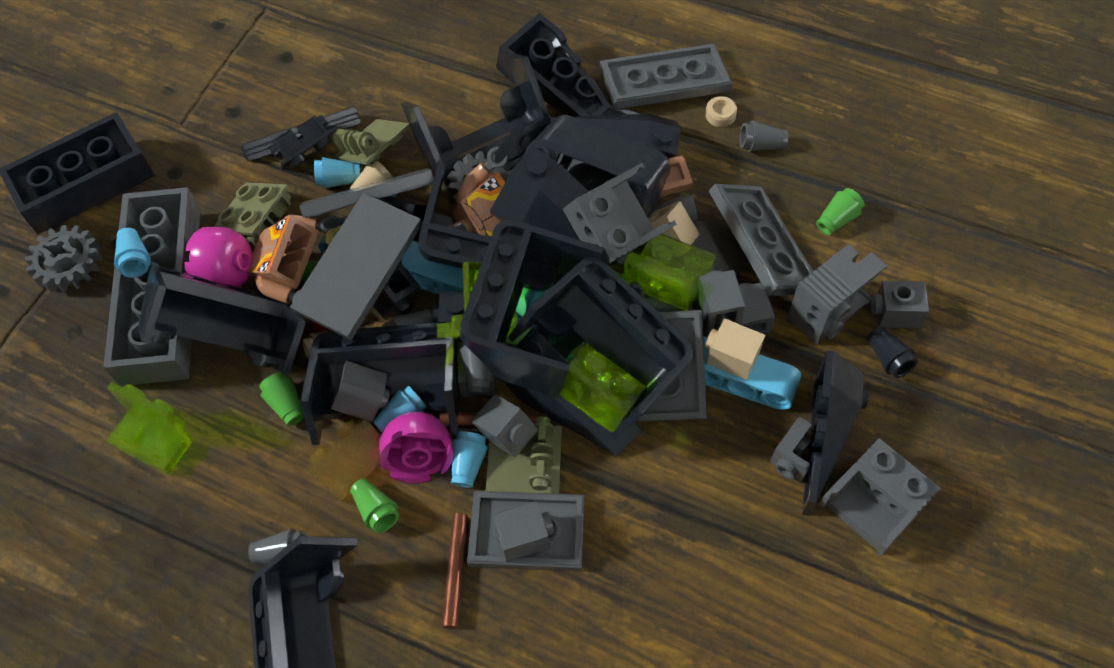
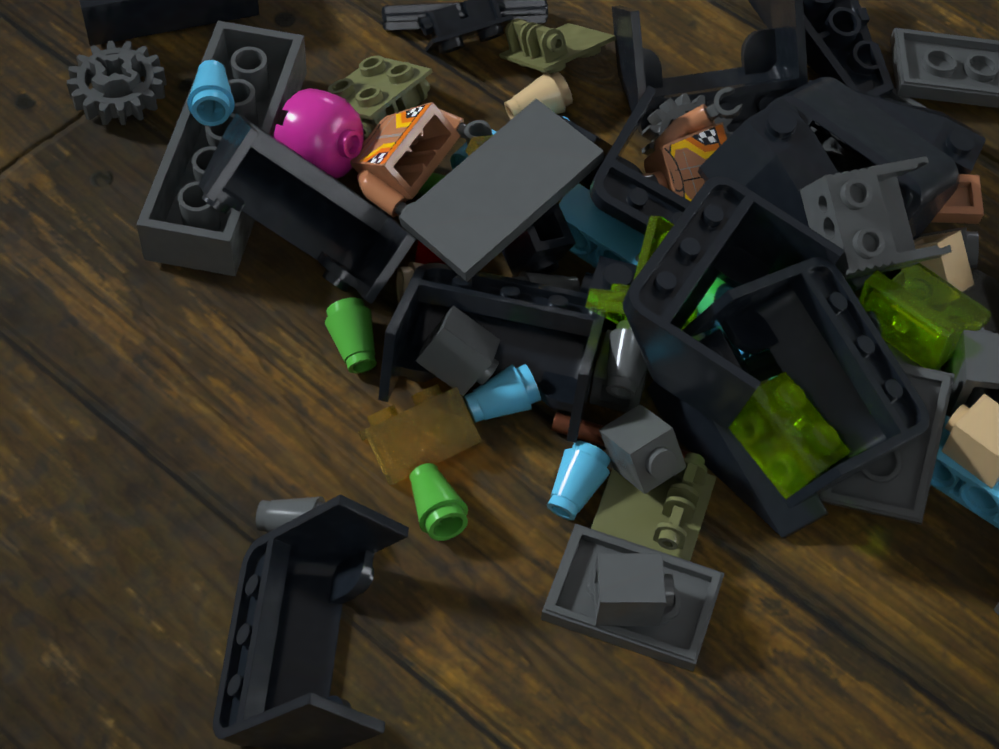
camera: 10 degrees right, 5 degrees down
clear neon green bracket [106,382,194,475] -> none
dark grey tile [300,168,434,219] -> none
medium azure cone [314,157,360,189] -> none
dark pink cylinder [379,412,454,483] -> none
copper bar [442,513,468,629] -> none

